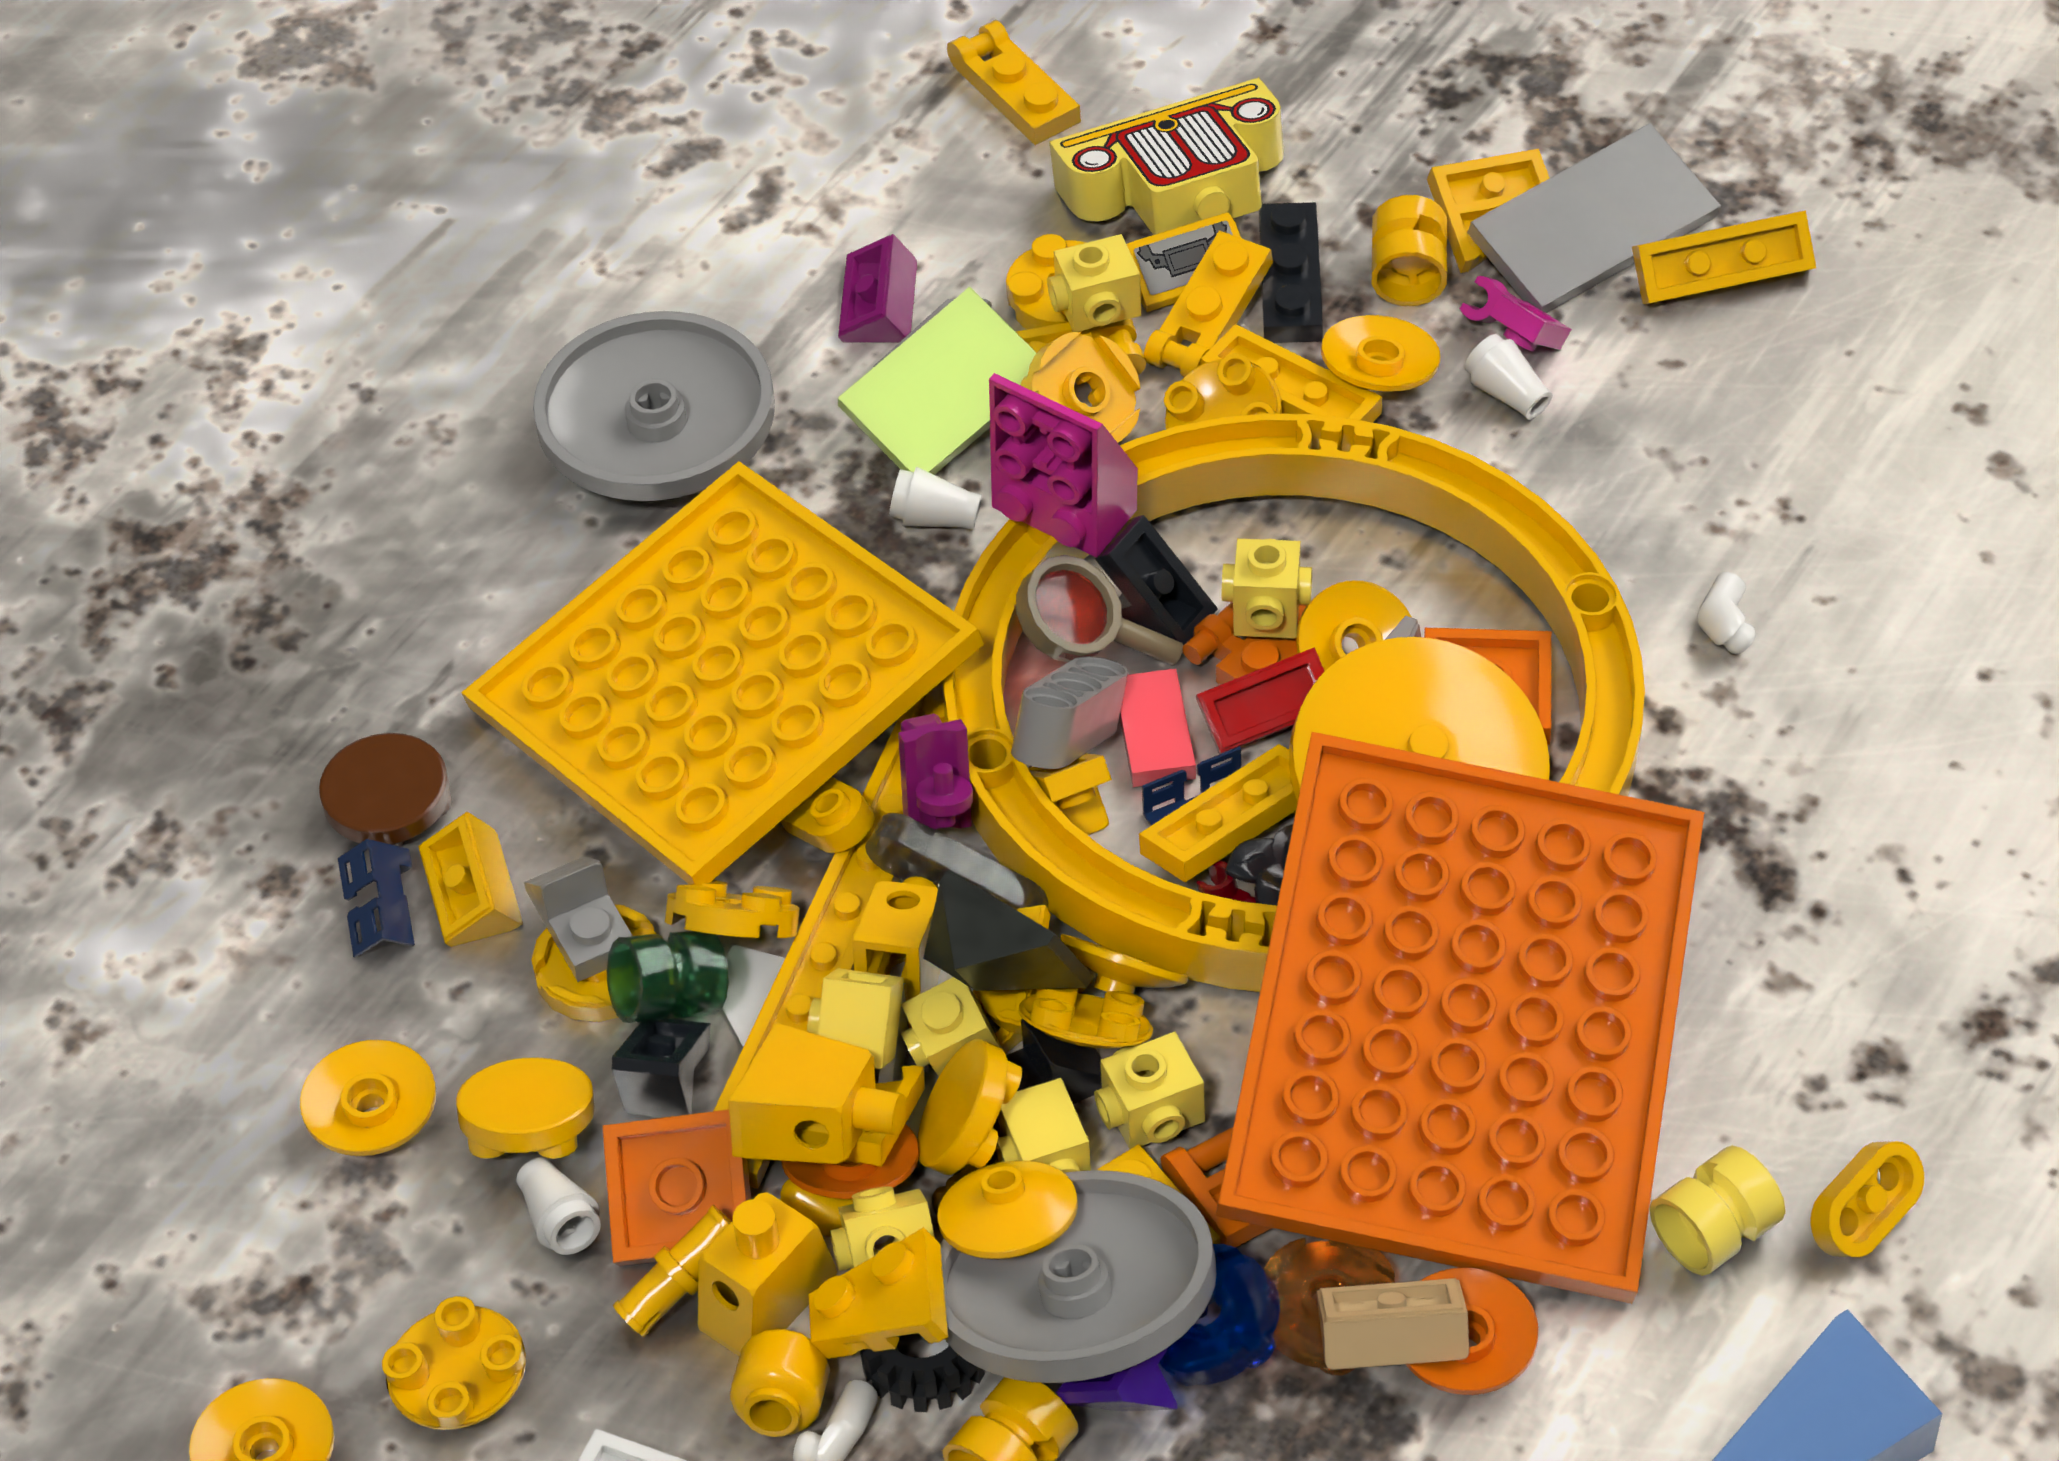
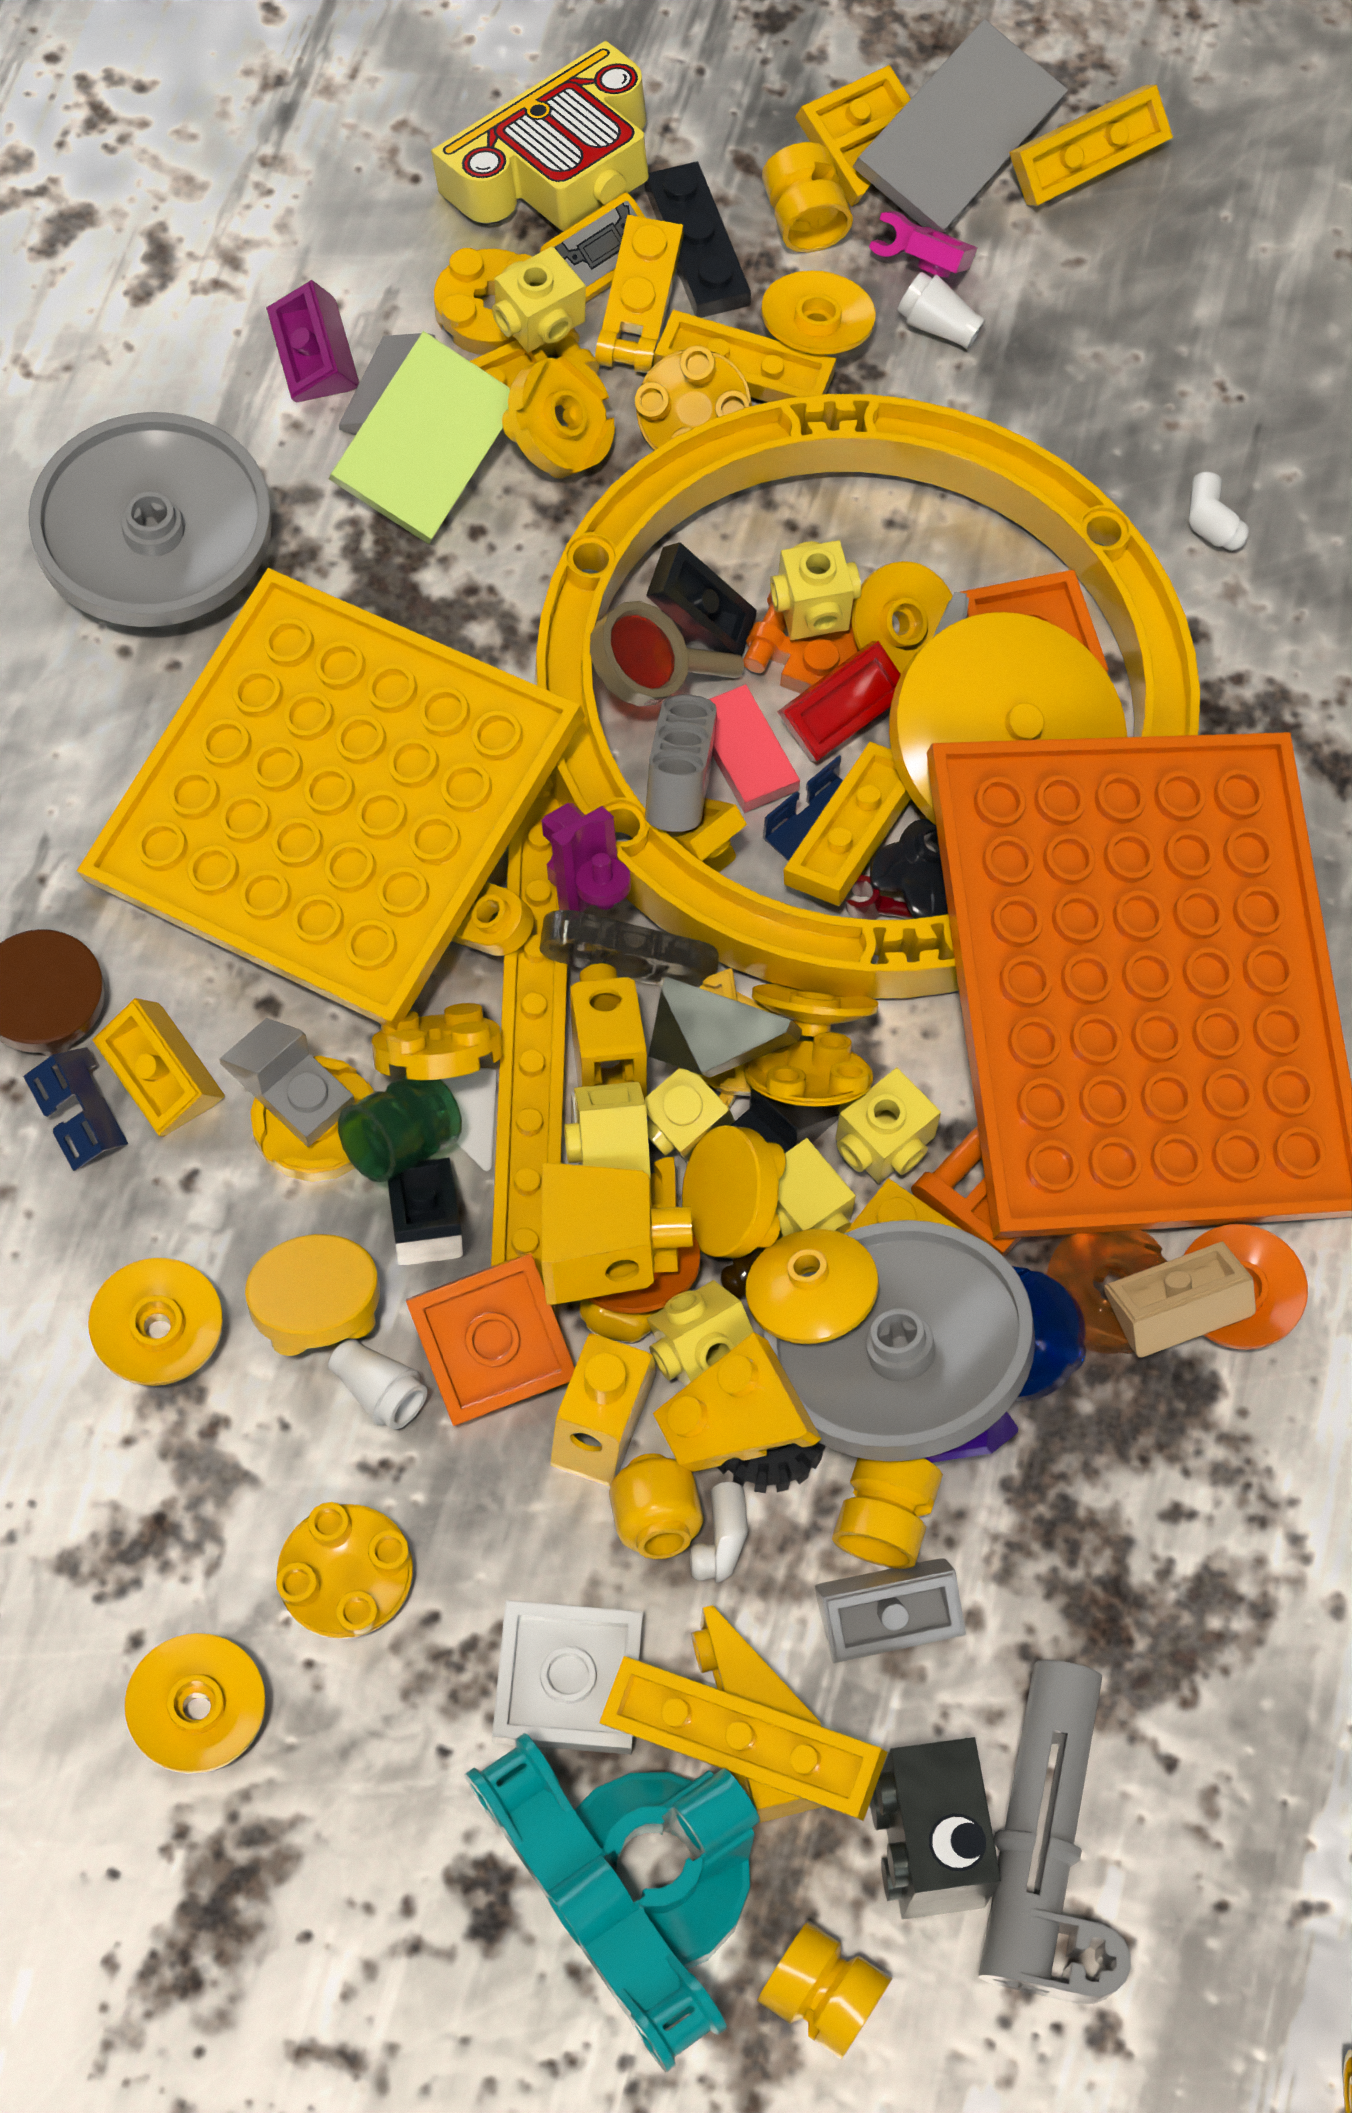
camera: 25 degrees left, 15 degrees up
yellow pin [613,1205,732,1337] -> none
white cone [889,467,982,530] -> none
yellow plate [947,20,1081,145] -> none
dark pink slope [989,373,1138,558] -> none

